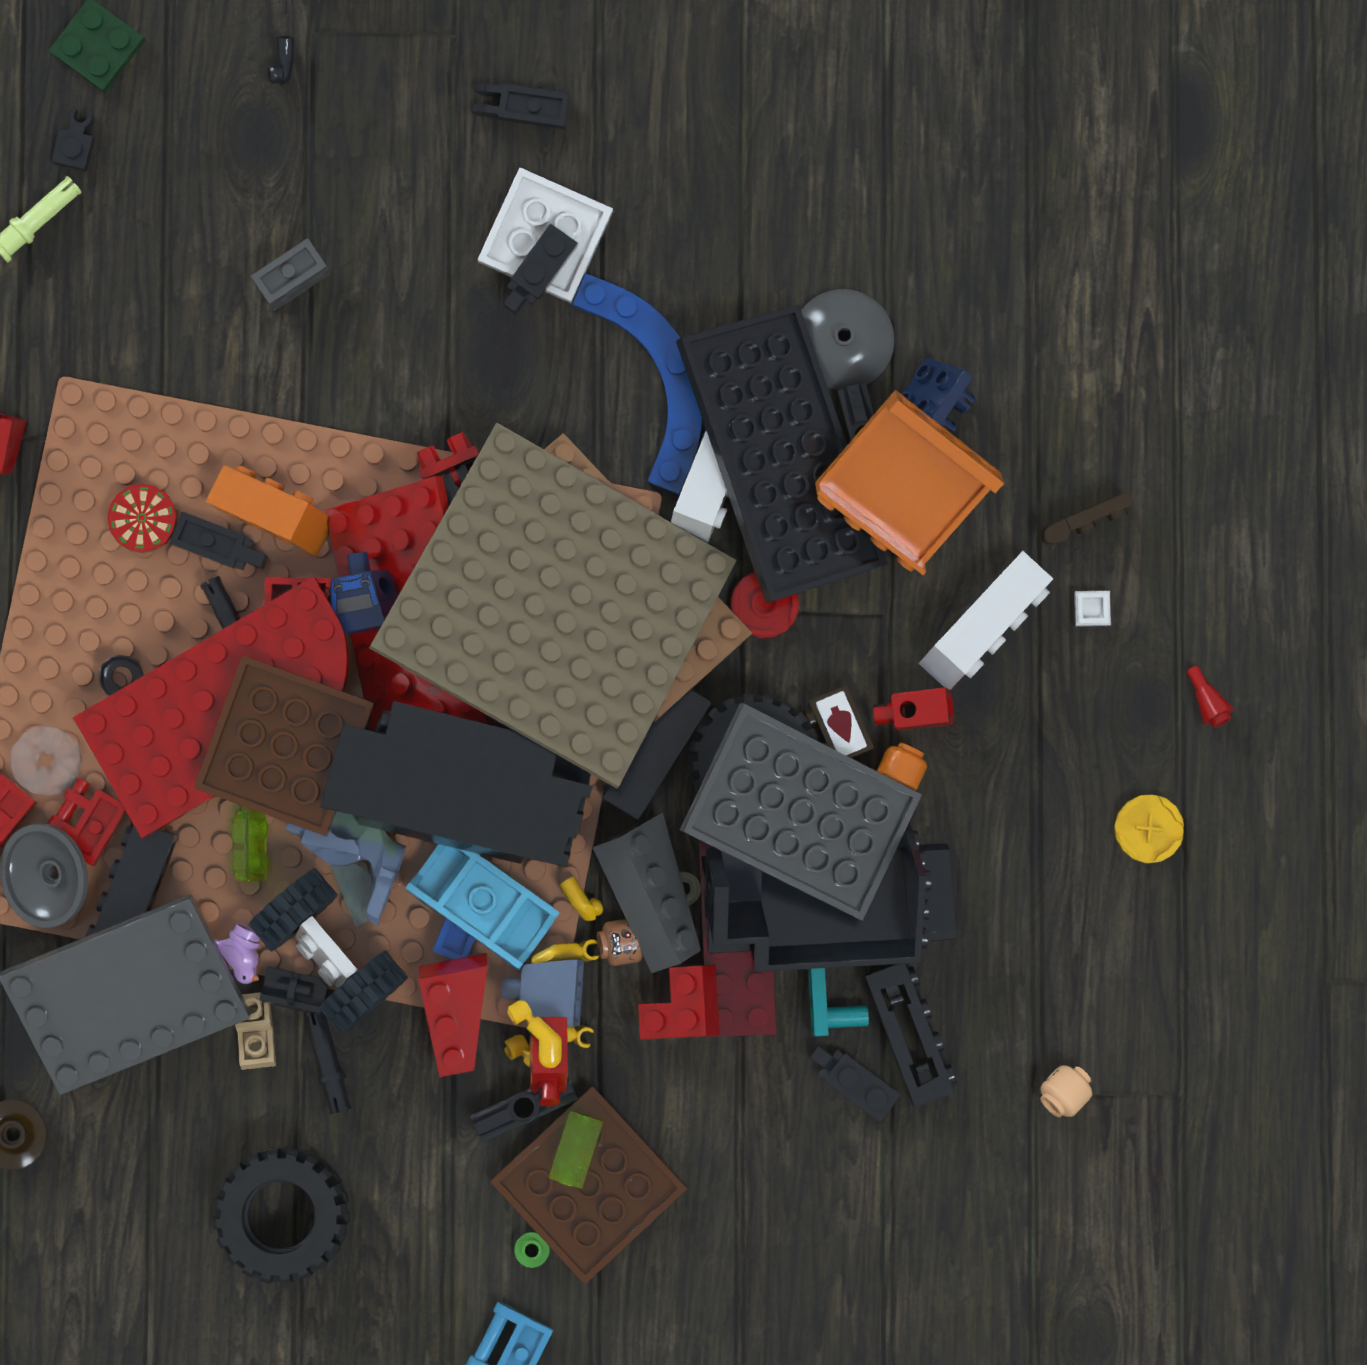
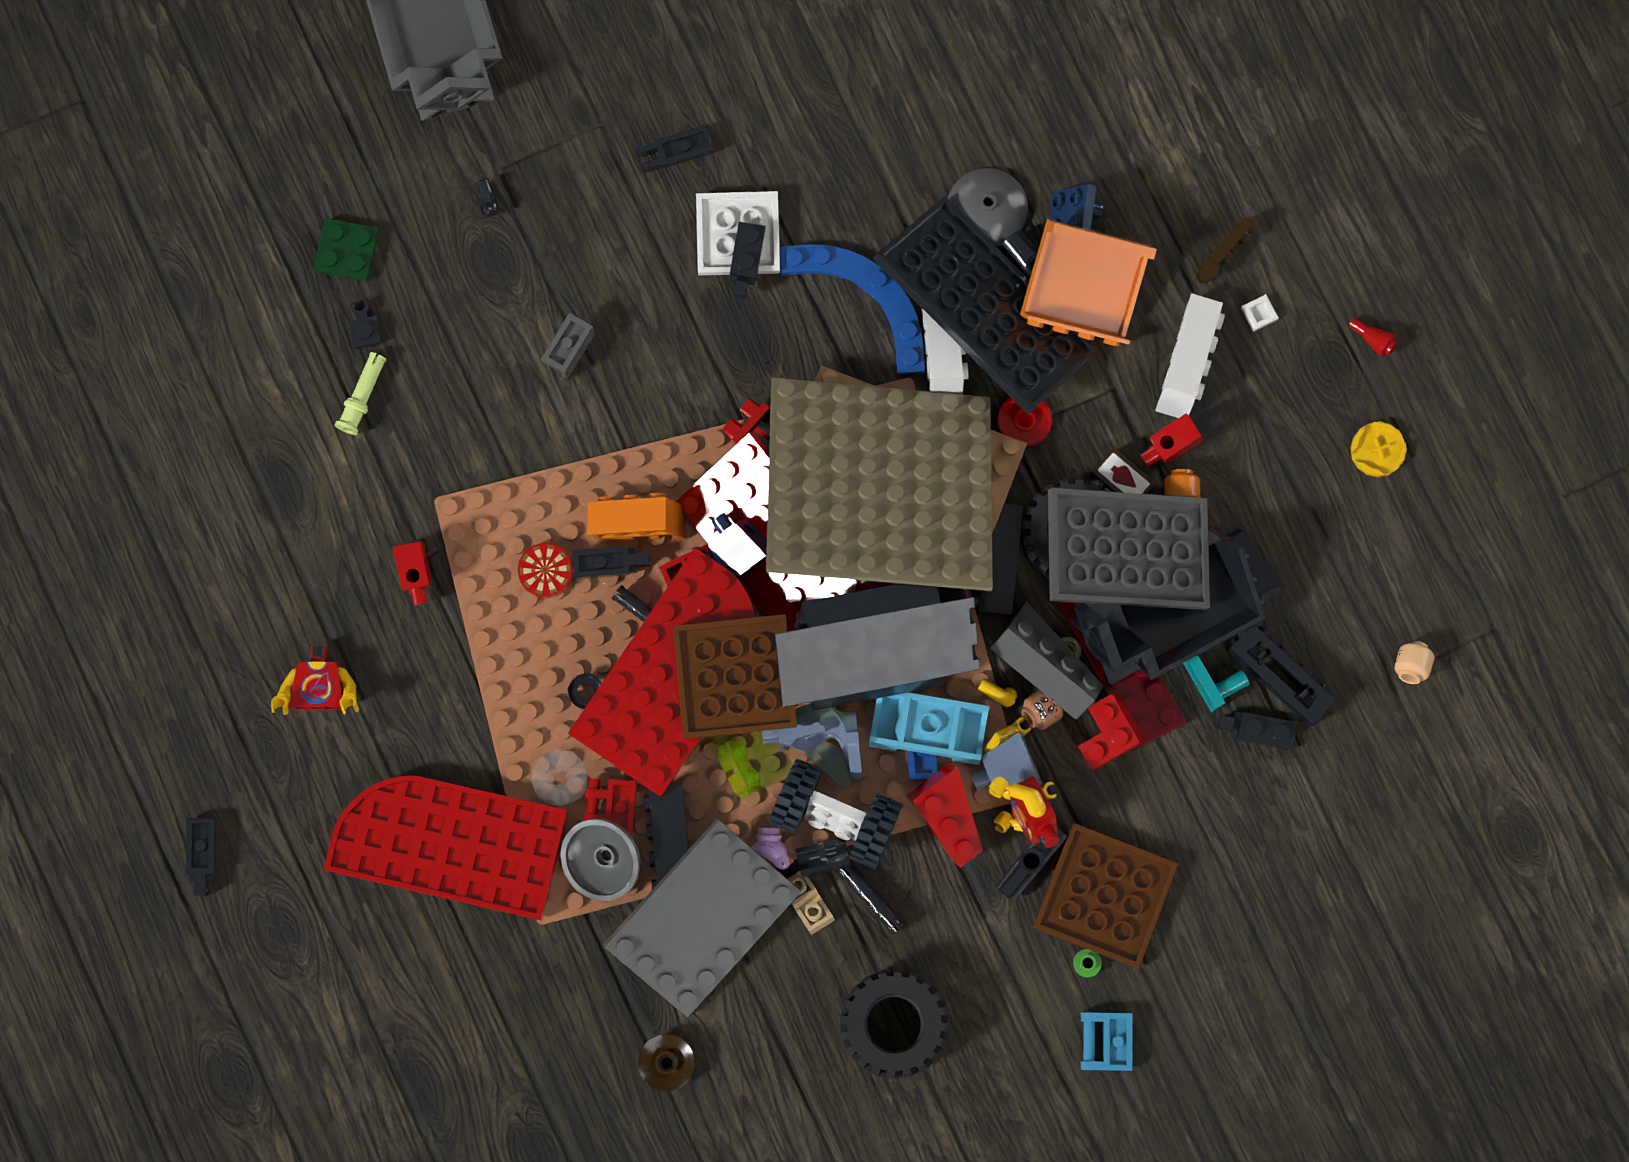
camera: 25 degrees left, 5 degrees down
clear neon green hinge [549,1111,603,1189] -> none

